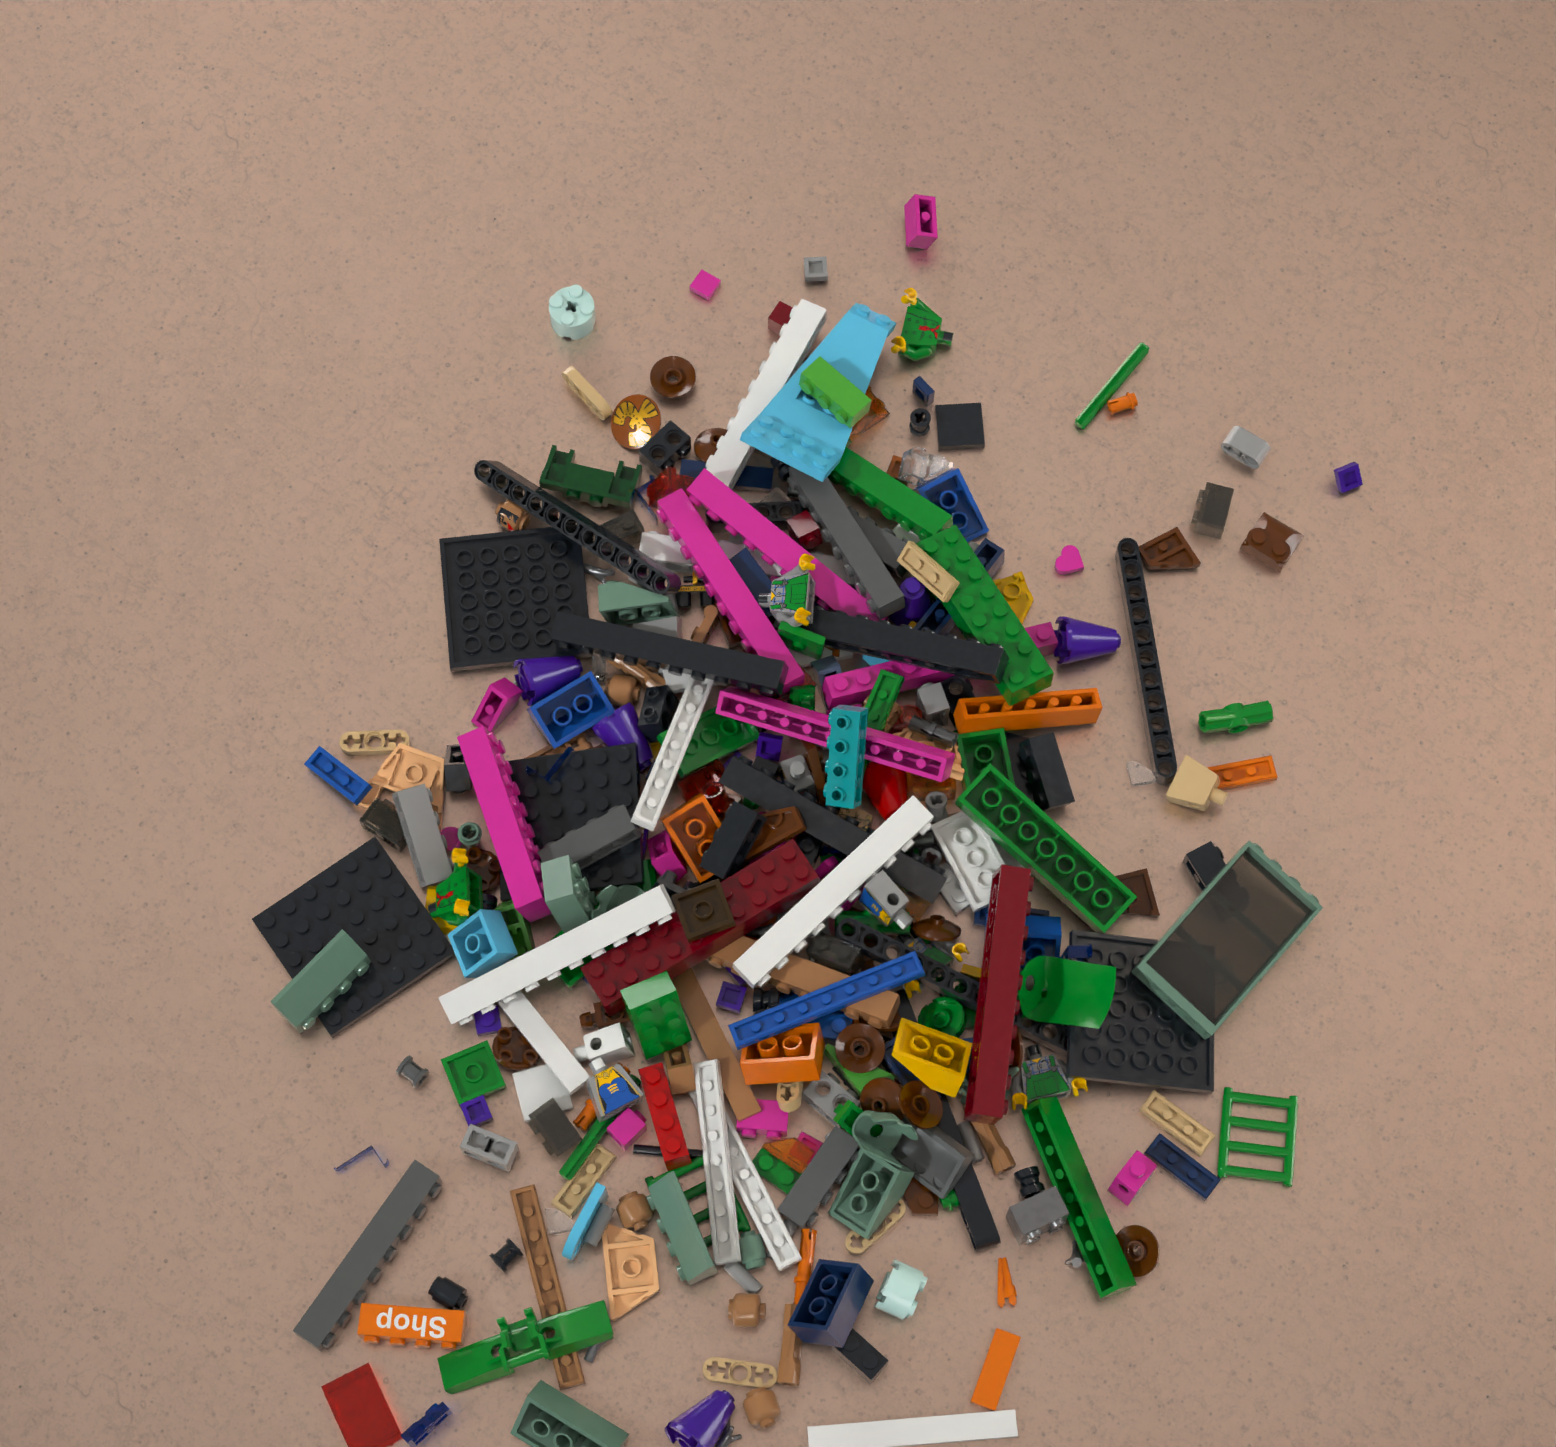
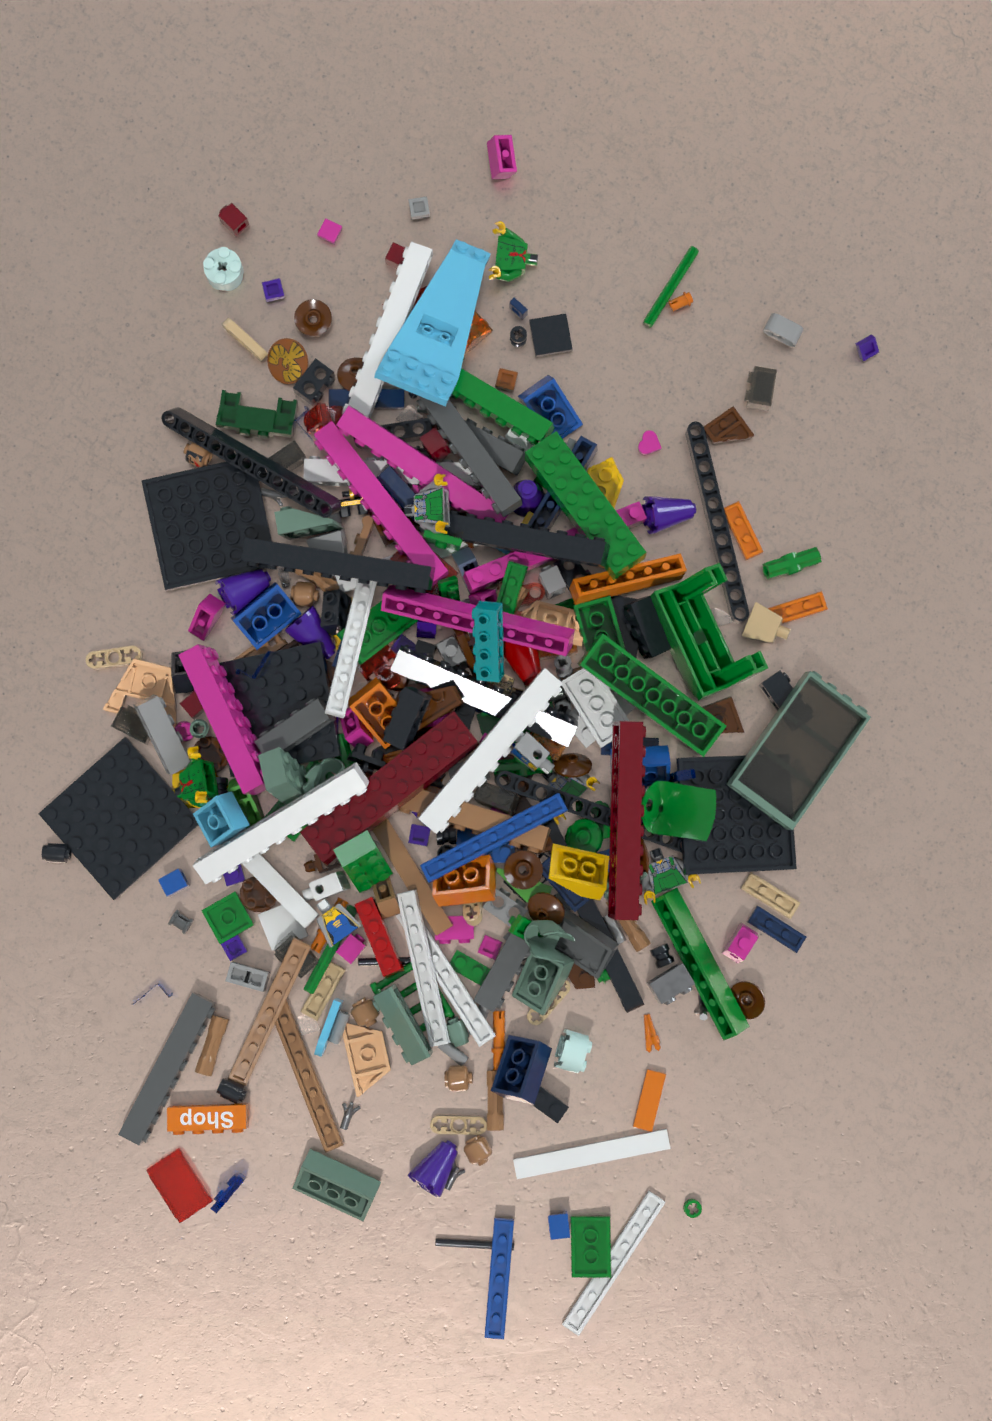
camera: 10 degrees left, 15 degrees up
sand green slope [270,929,371,1033] -> none
blue plate [304,746,373,806] -> none
green piece [437,1300,614,1394] -> none
black bush [489,1238,523,1273] -> none
dark brown plate [672,879,736,943] -> none
clear orange tile [762,1137,815,1173] -> none
bright green brick [799,356,872,428] -> none
dark pink tile [815,856,839,881] -> none
tan tile [897,541,960,602] -> none
clear slope [898,447,954,486] -> none
reddish brown dish [899,1080,943,1129] -> none
dark grey pin [908,715,958,748] -> none
yellow tile [960,964,981,983] -> none
green bar [1217,1087,1298,1187] -> none
reddish brown slope [1240,512,1304,572] -> none
none -> black brick [41,843,72,863]
none -> blue panel [158,868,190,897]
none -> dark red brick [179,690,204,720]
none -> medium nougat axle [195,1015,229,1077]
none -> dark red brick [218,203,249,237]
none -> medium nougat tile [228,937,311,1086]
none -> dark purple plate [262,278,285,302]
none -> green wedge [650,563,768,701]
none -> orange tile [724,501,763,561]

